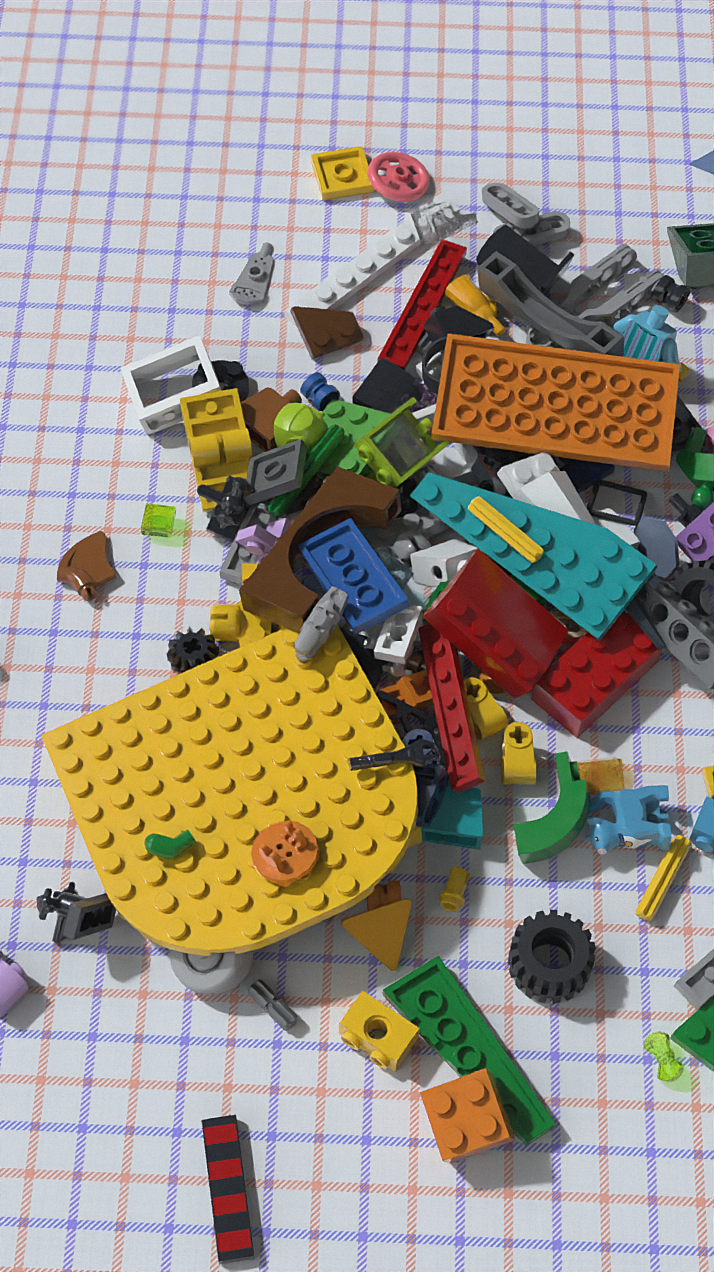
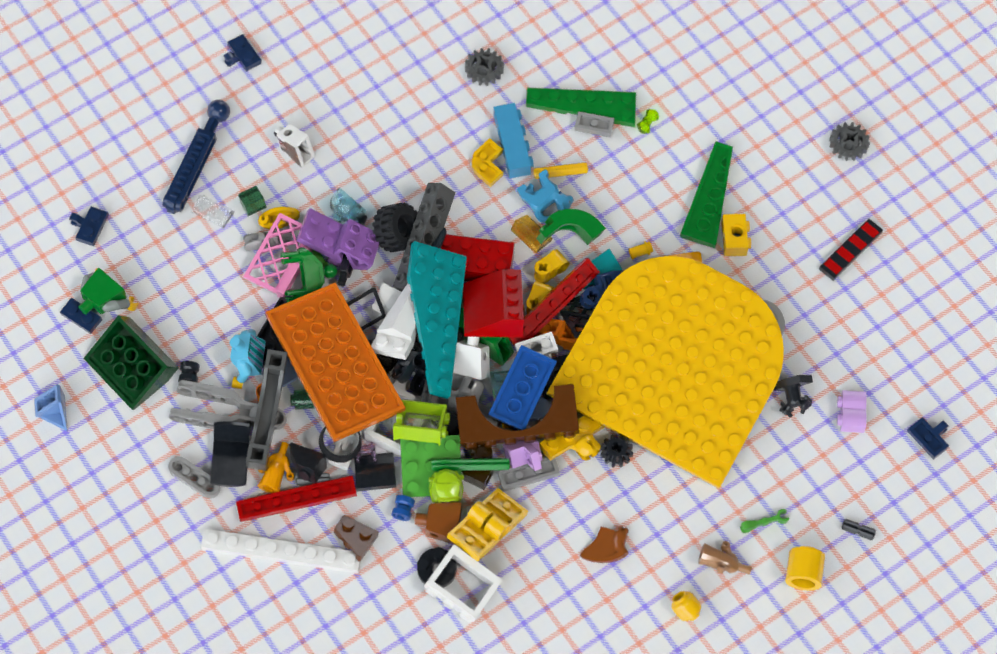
camera: 125 degrees left, 5 degrees up
clear neon green plate [141,503,176,538] -> none
green arm [144,829,196,859] -> none
black piece [197,475,255,543] -> none
light grey piece [229,242,273,305] -> none
dark grey plate [243,439,307,505] -> none
dark grey piece [248,979,298,1031] -> none
orange plate [251,820,320,887] -> none
light grey hinge [294,586,349,663] -> none
yellow tile [311,146,375,201] -> none
black piece [348,739,437,771] -> none
coral plate [368,152,430,202] -> none
clear arch [411,200,478,245] -> none
orange brick [420,1068,516,1163] -> none
yellow axle [468,496,544,563] -> none
light grey plate [482,183,539,229] -> none
black tyre [508,909,596,1004] -> none
sand blue piece [634,516,679,578] -> none

